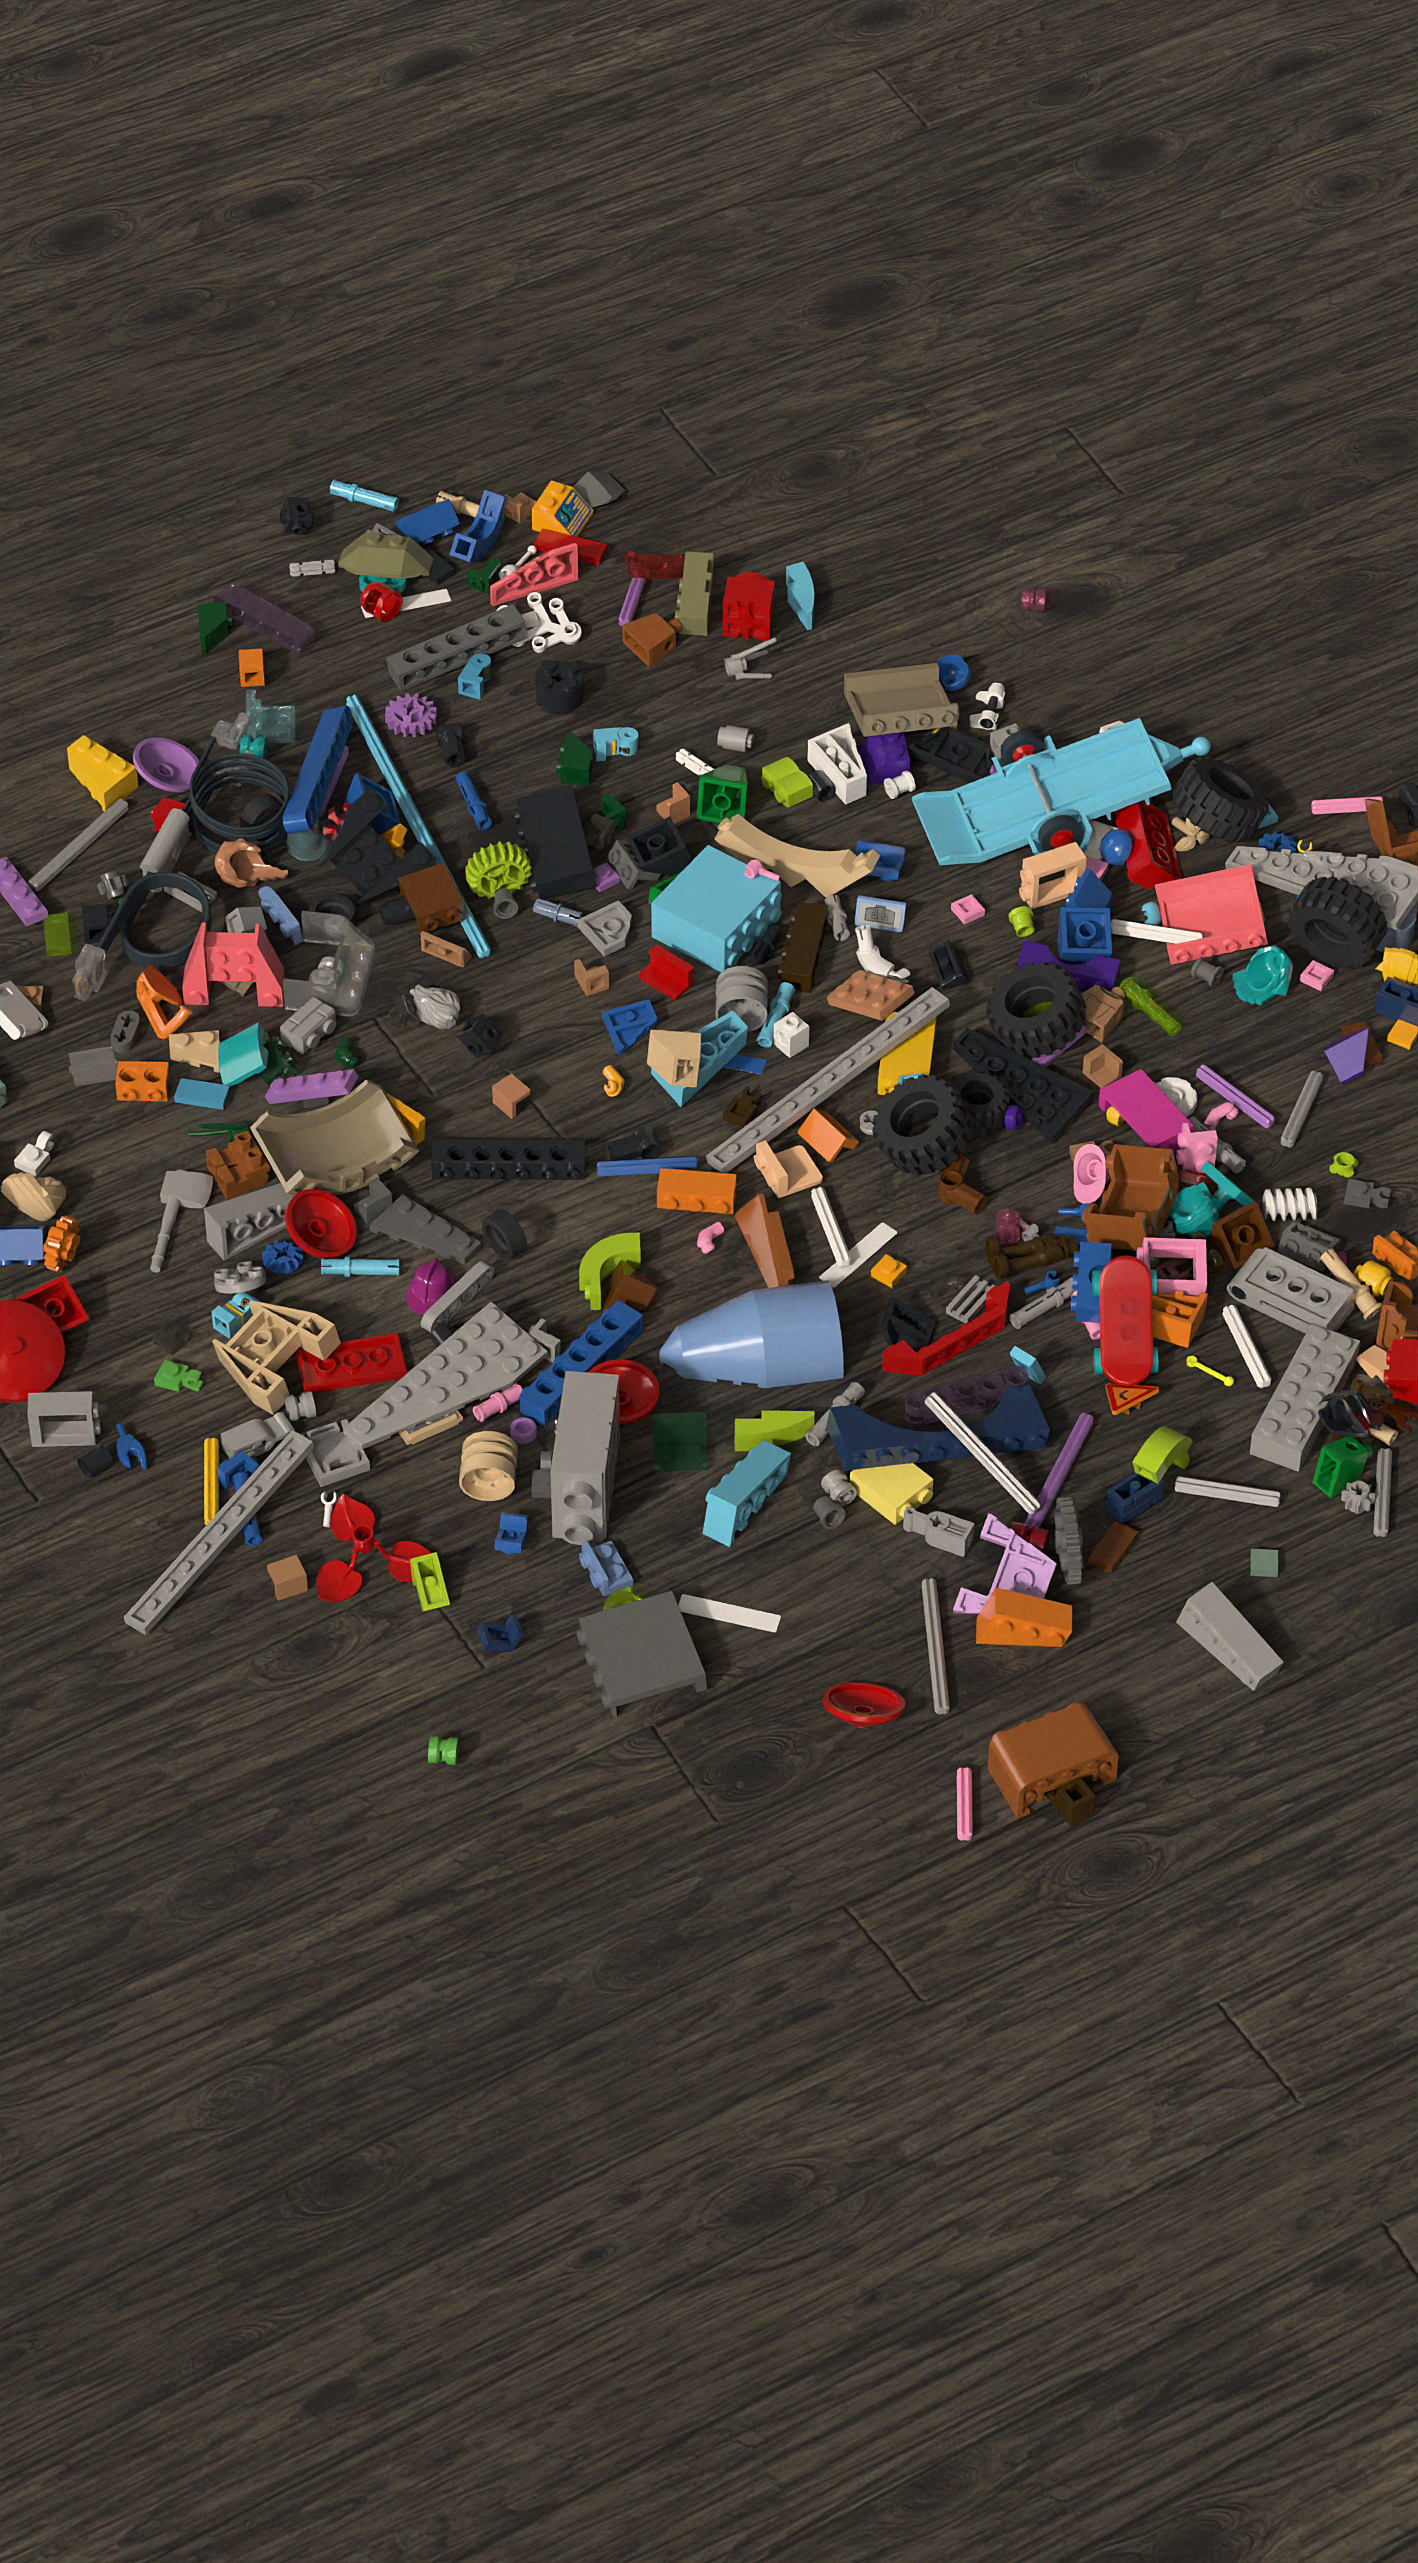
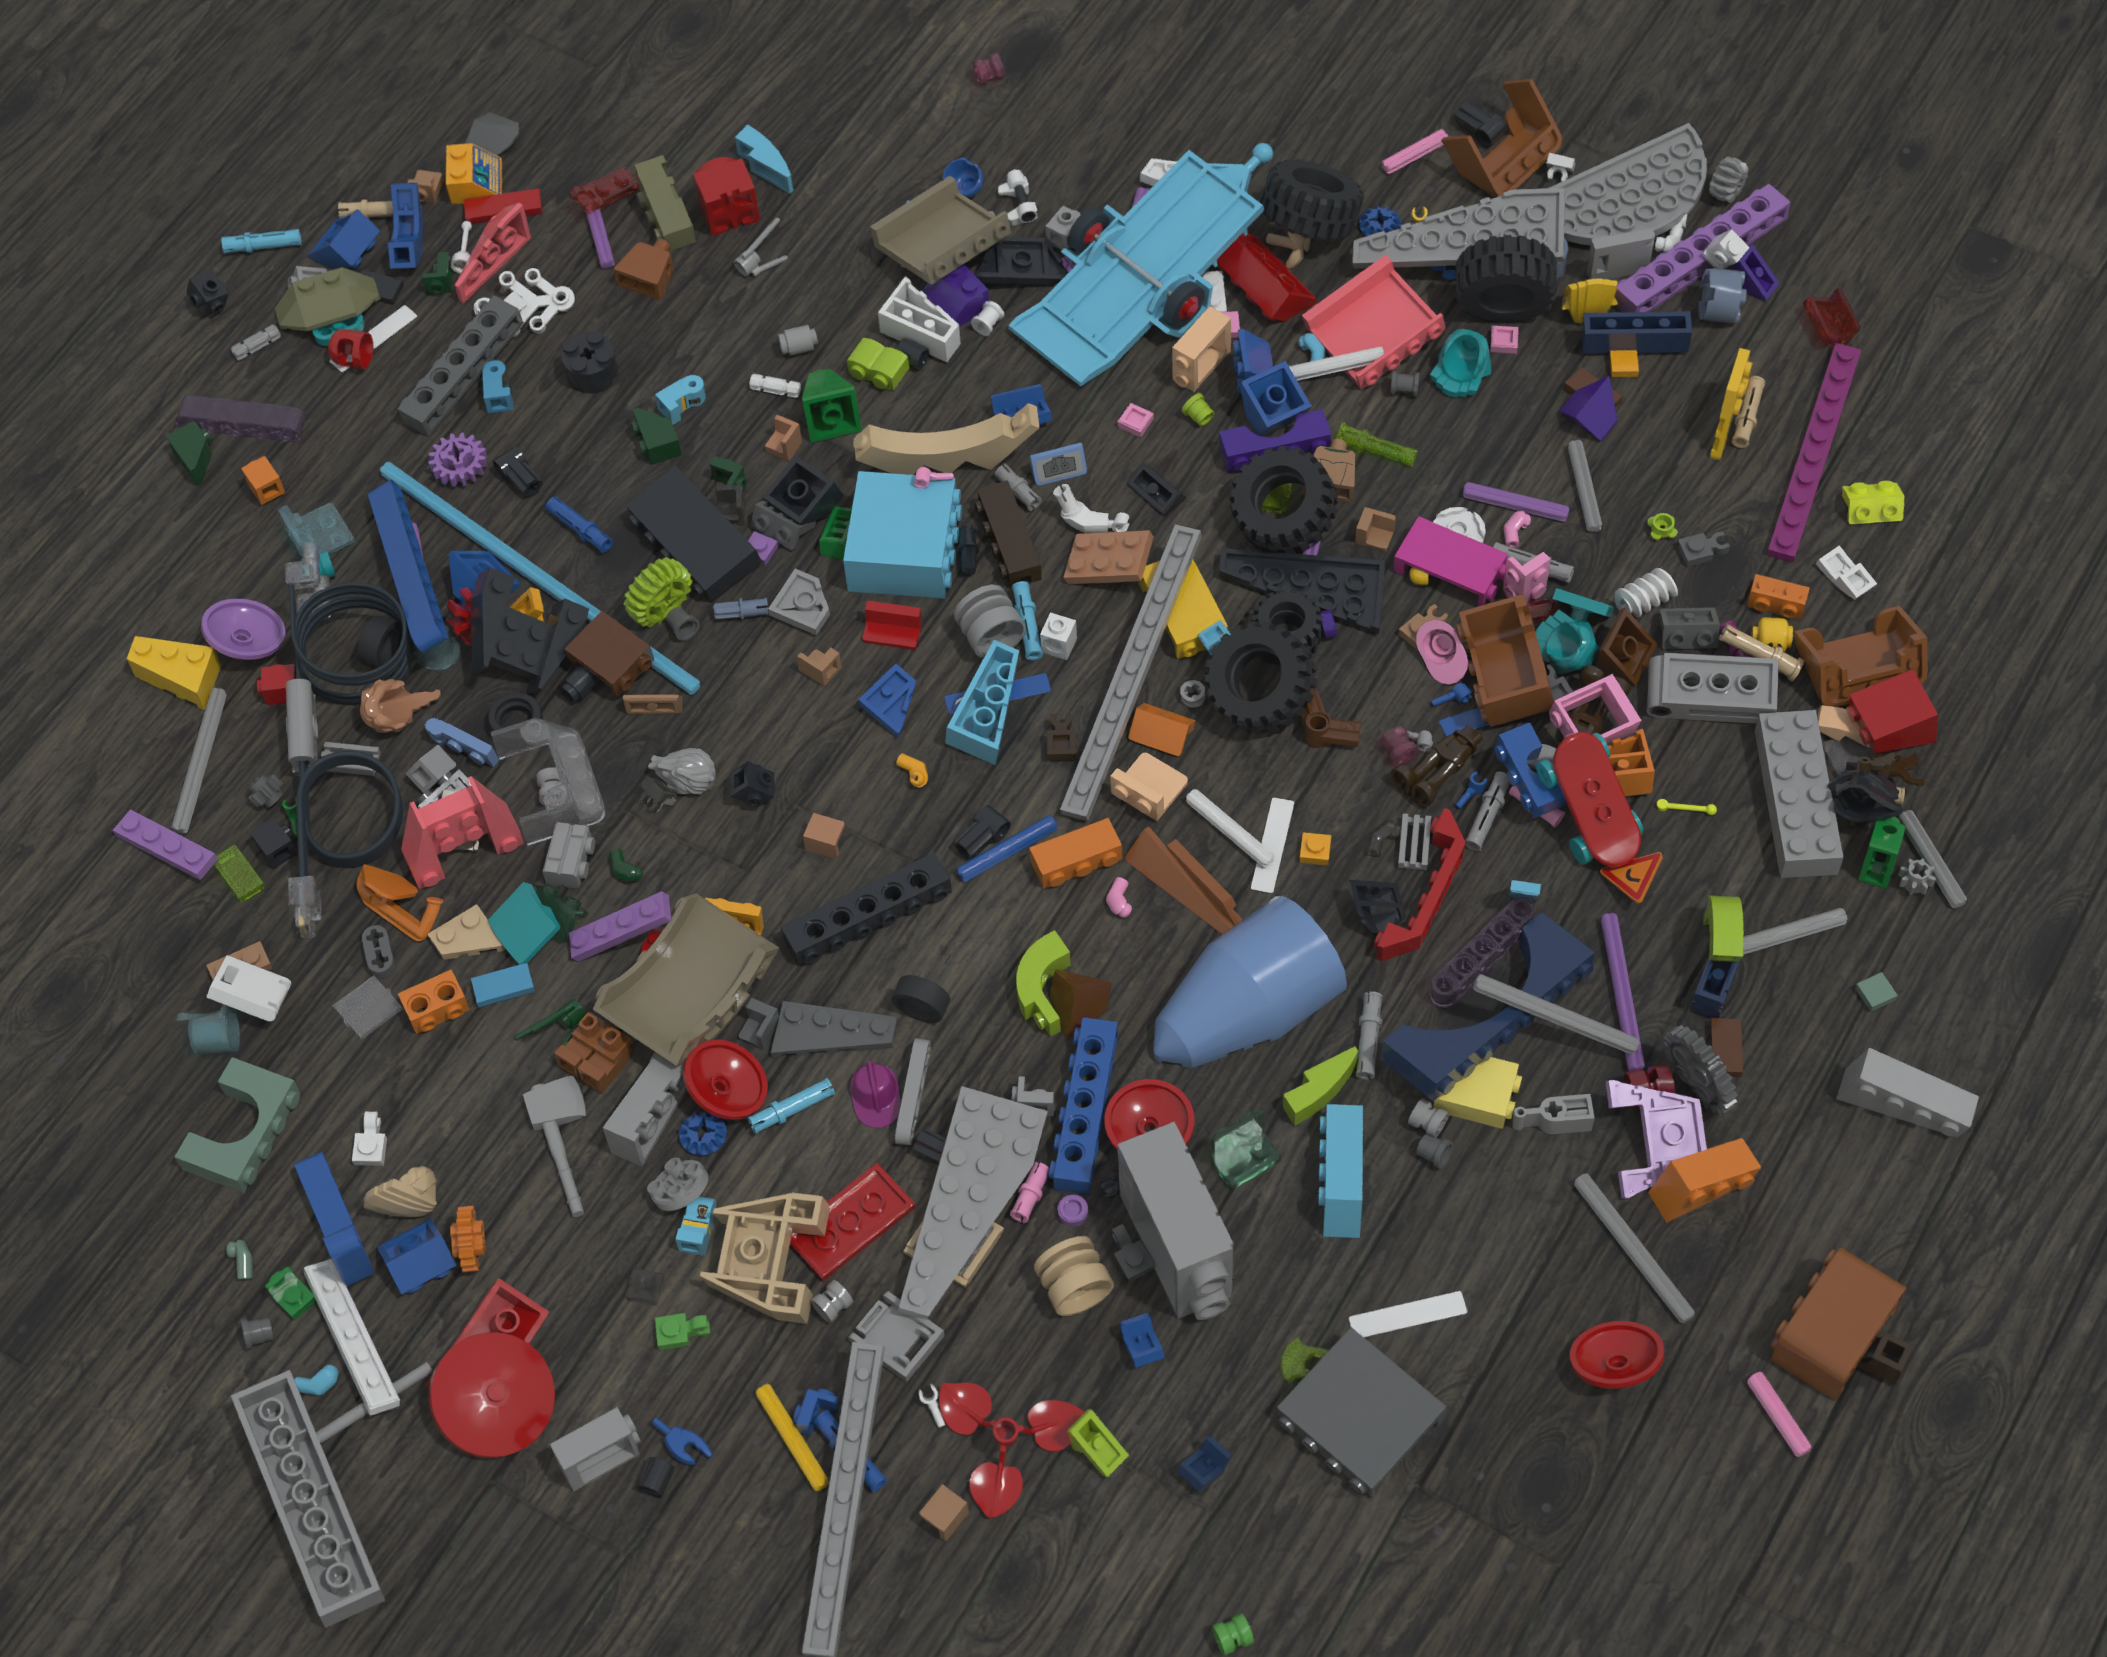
camera: 25 degrees left, 10 degrees up
light grey piece [221,1412,295,1459] -> none
medium blue bracket [579,1541,633,1596] -> none
tan slope [647,1030,701,1087] -> none
blue hair [1100,829,1132,866] -> none
white axle [1223,1305,1271,1388] -> none

